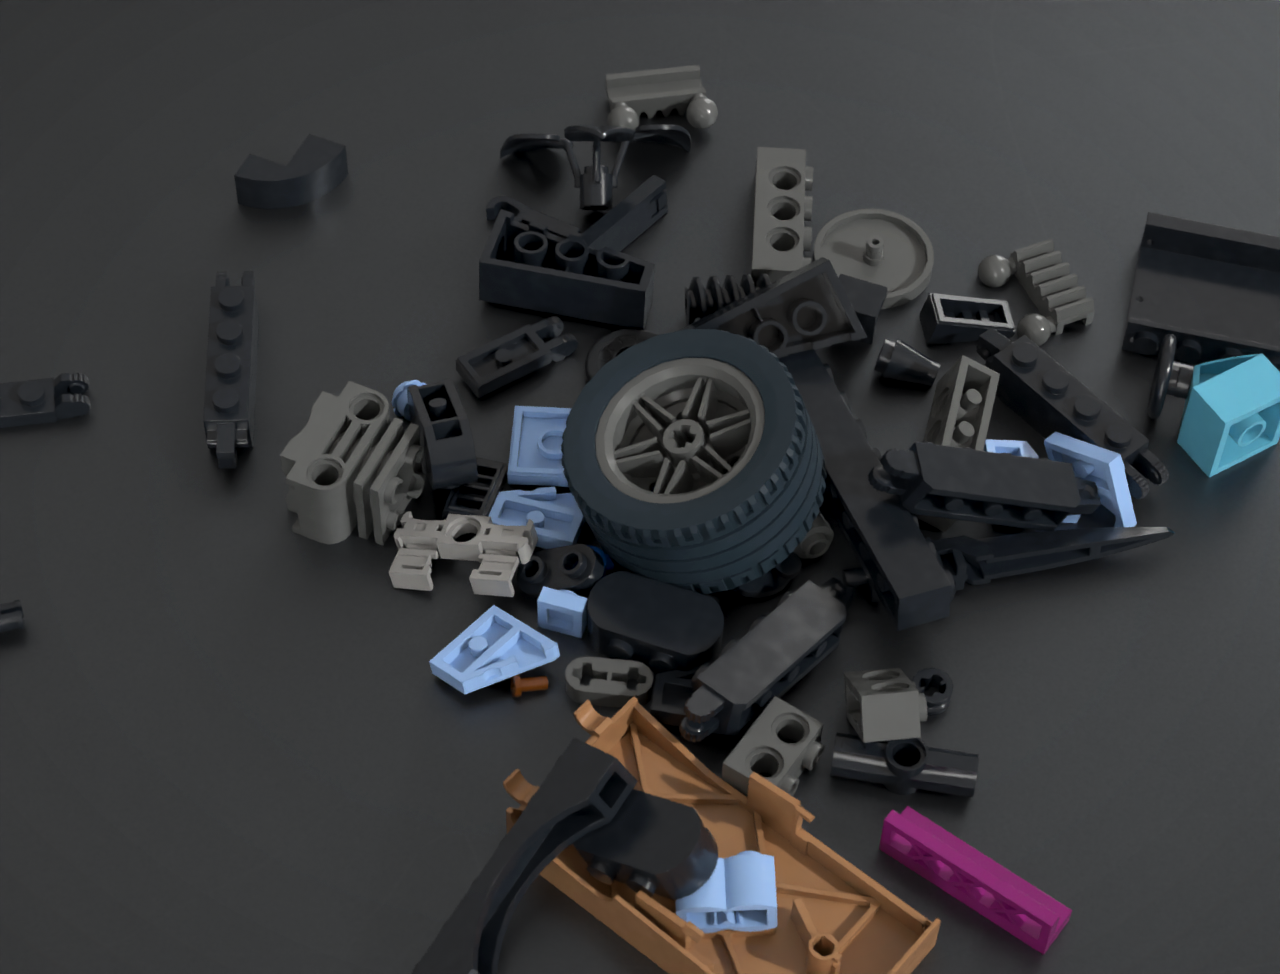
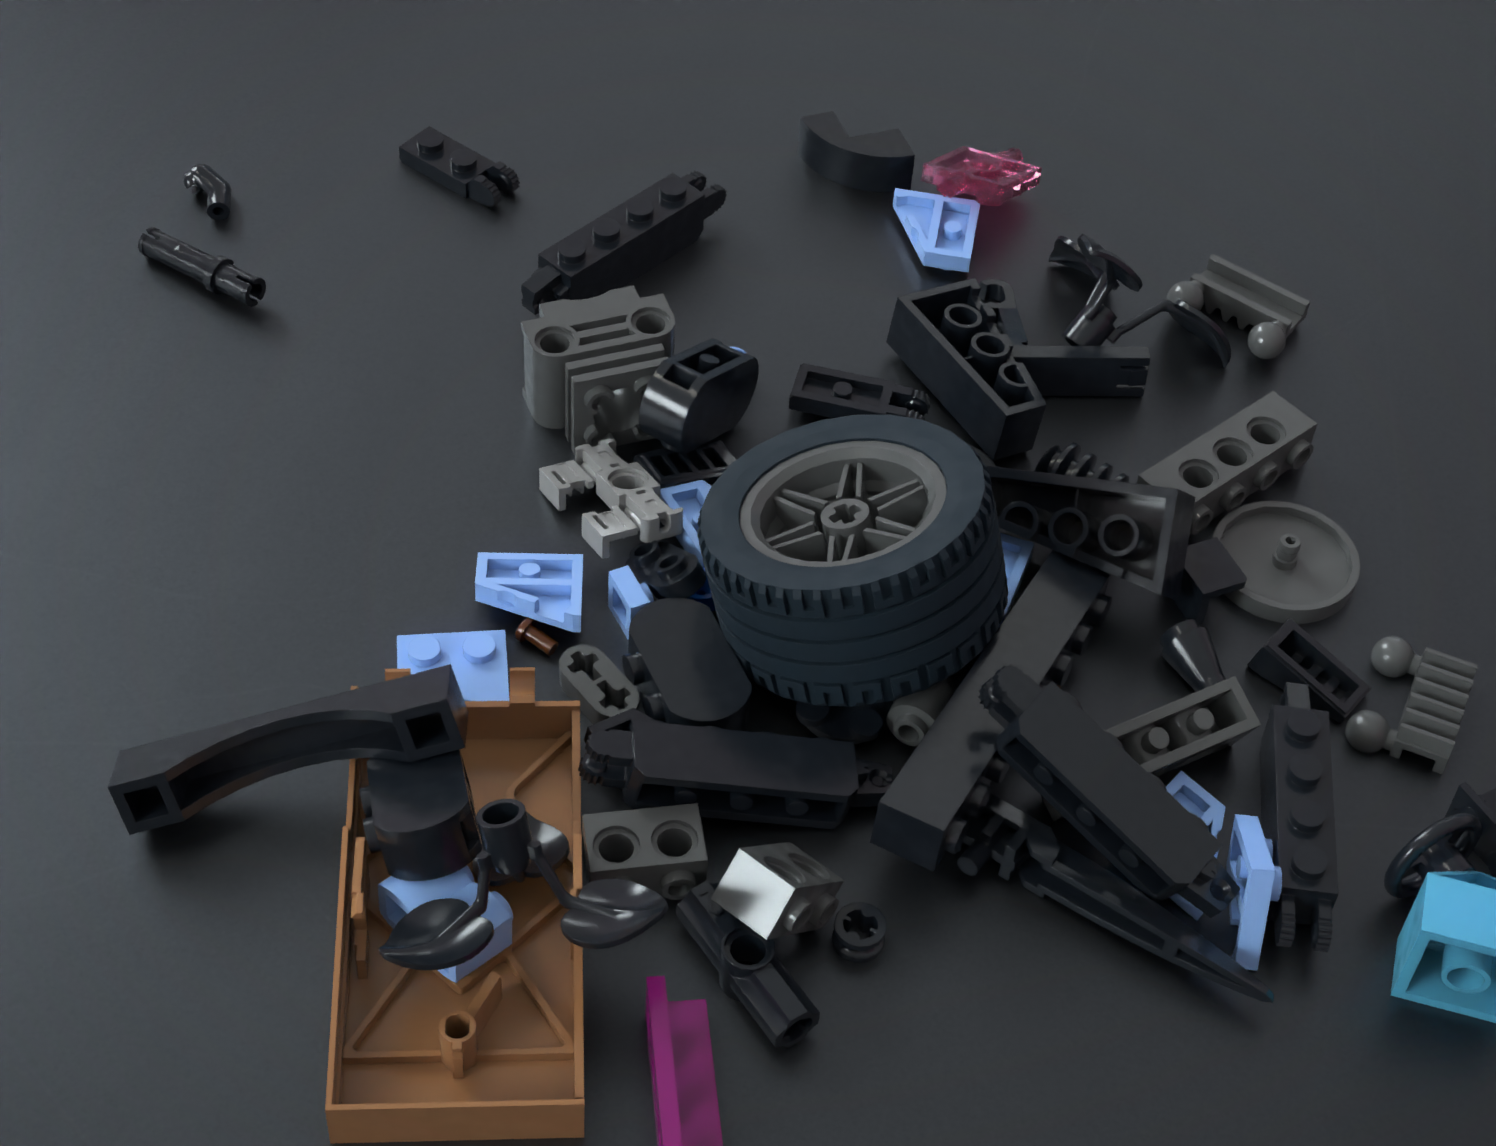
camera: 45 degrees right, 5 degrees down
none -> black plant [378,799,668,970]
none -> light blue wing [397,630,509,701]
none -> light blue wing [893,188,981,273]
none -> clear pink plate [921,146,1042,206]

